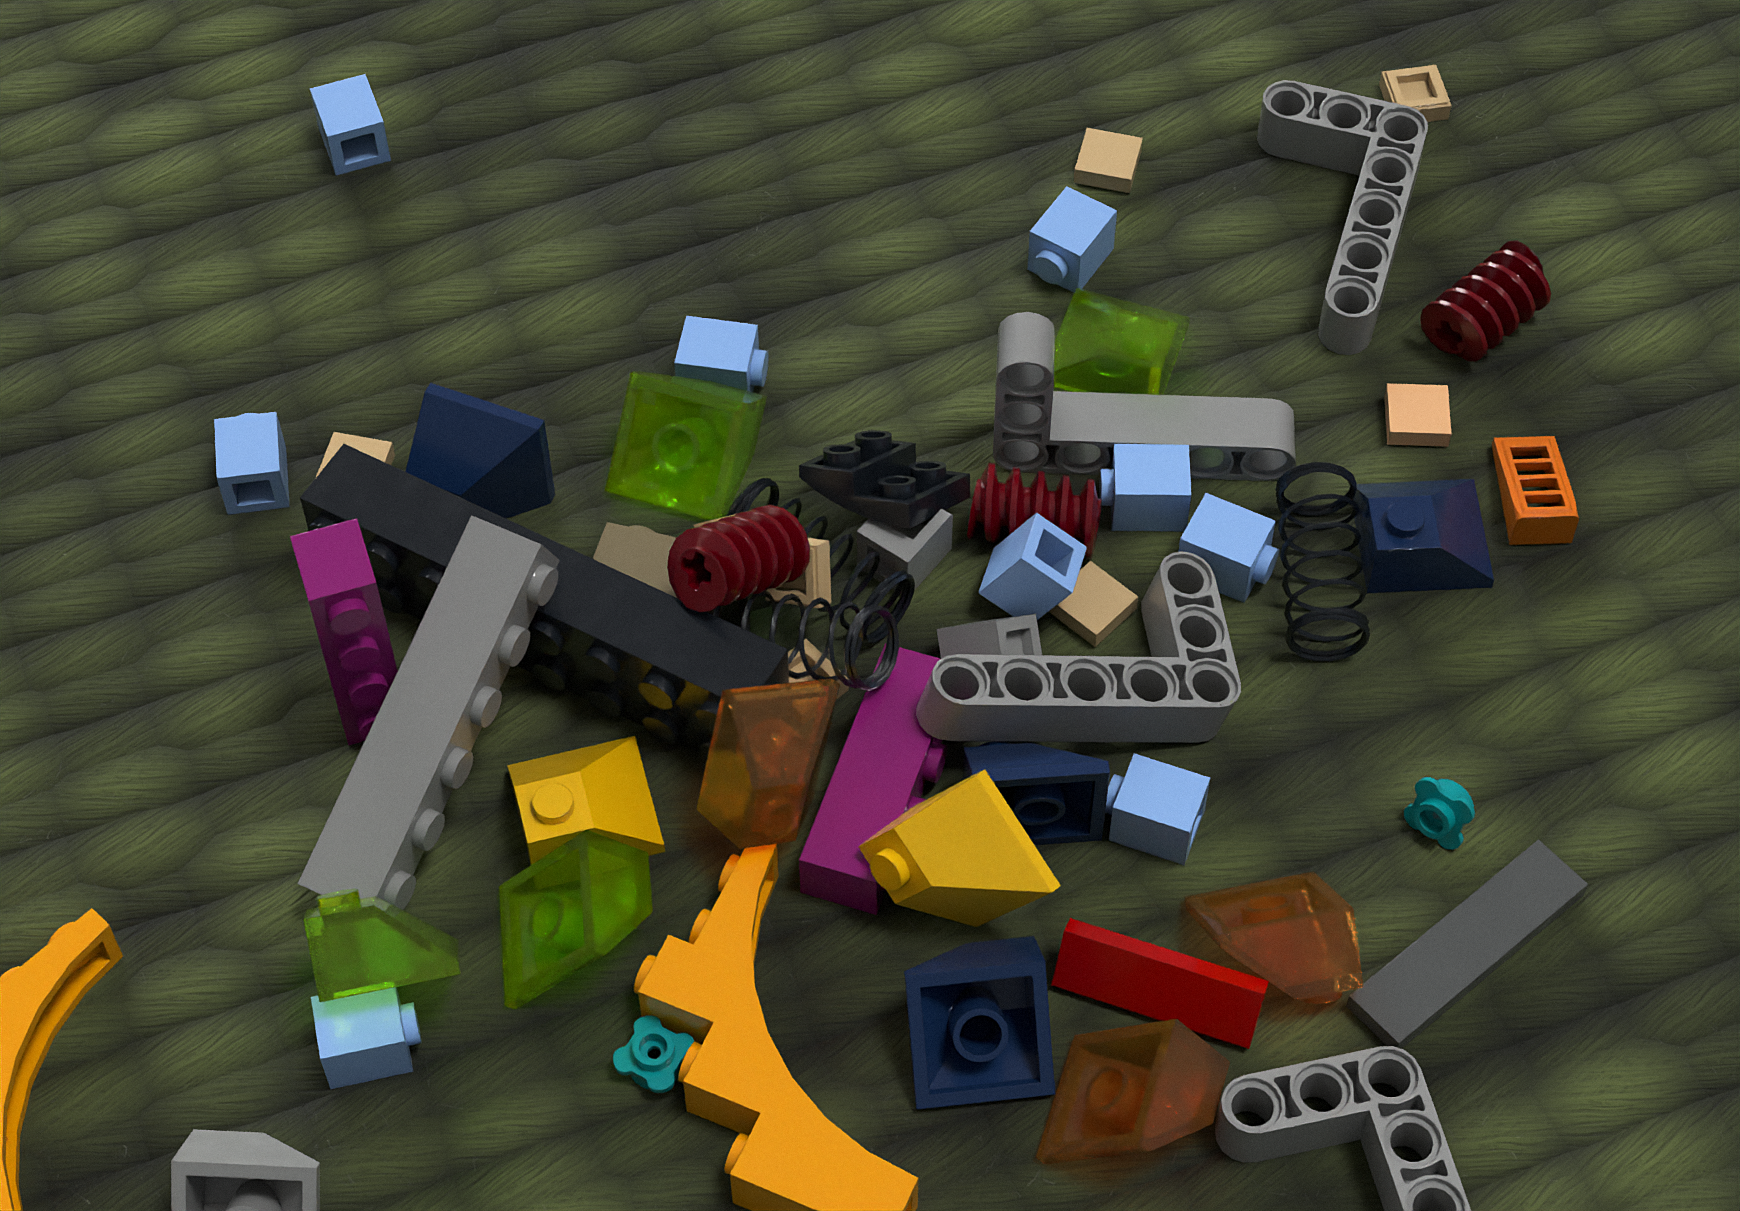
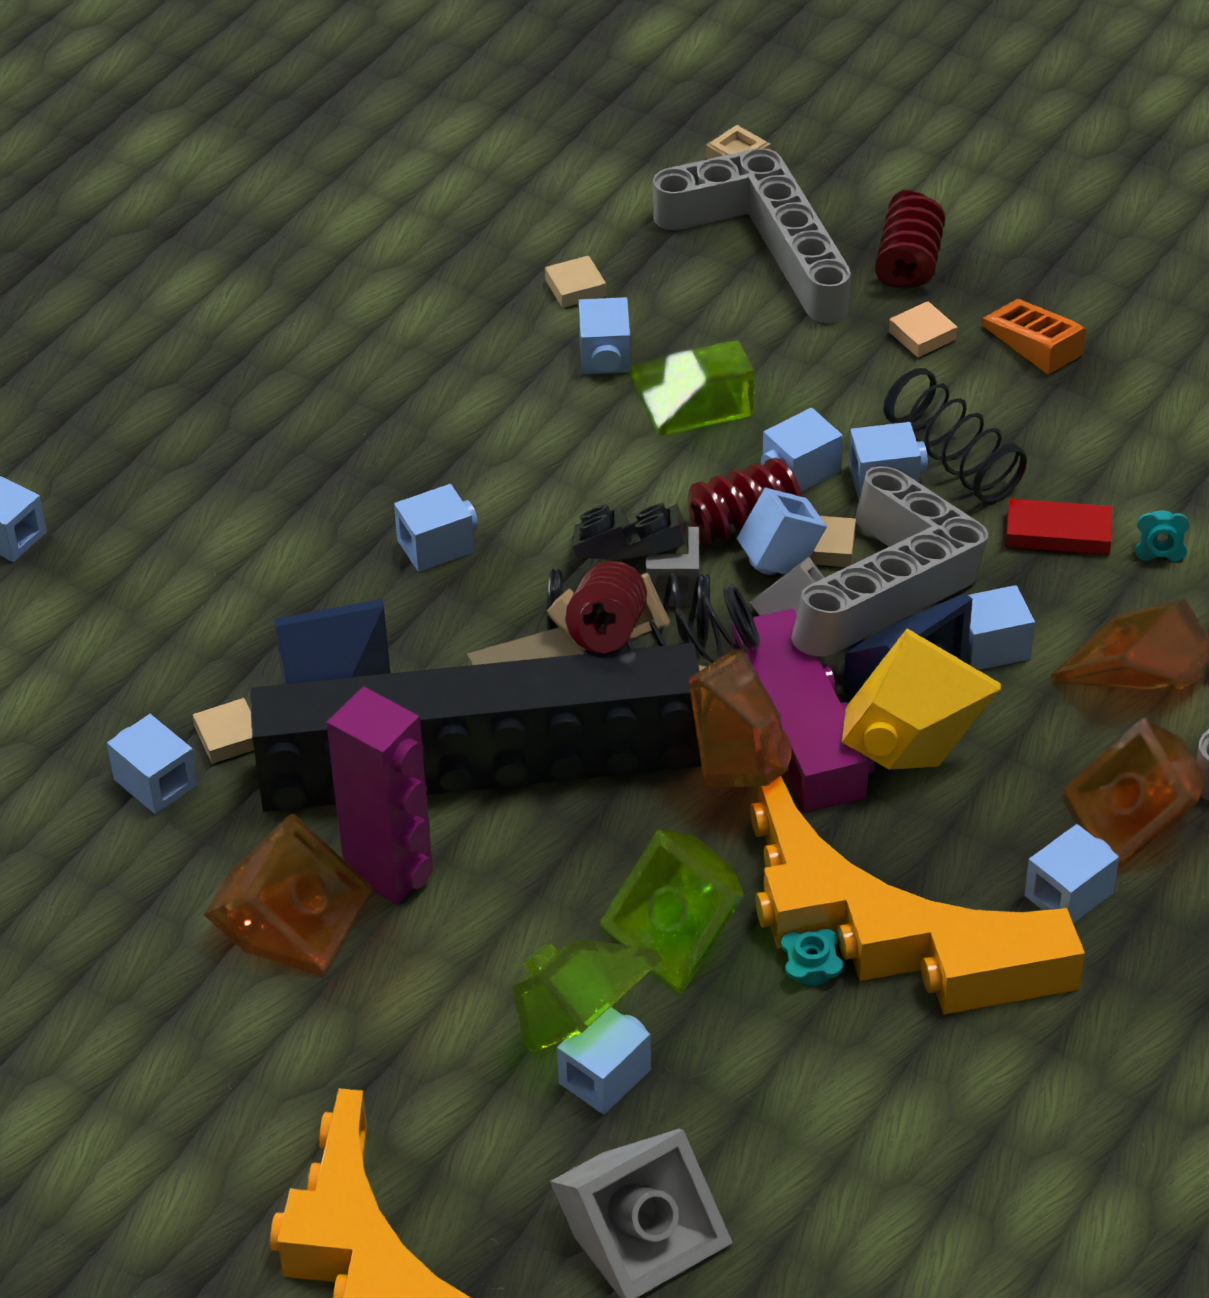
camera: 35 degrees left, 10 degrees down
light grey brick [298,515,560,924] -> none
yellow slope [507,736,665,883] -> none
clear neon green slope [605,371,767,520] -> none
dark blue slope [904,936,1055,1109] -> none
light grey beam [993,312,1296,481] -> none
red tile [1052,918,1269,1049] -> none
dark blue slope [1353,479,1494,593] -> none
none -> clear orange slope [204,814,374,975]
none -> red tile [1006,498,1112,555]
none -> light blue brick [1024,824,1119,924]

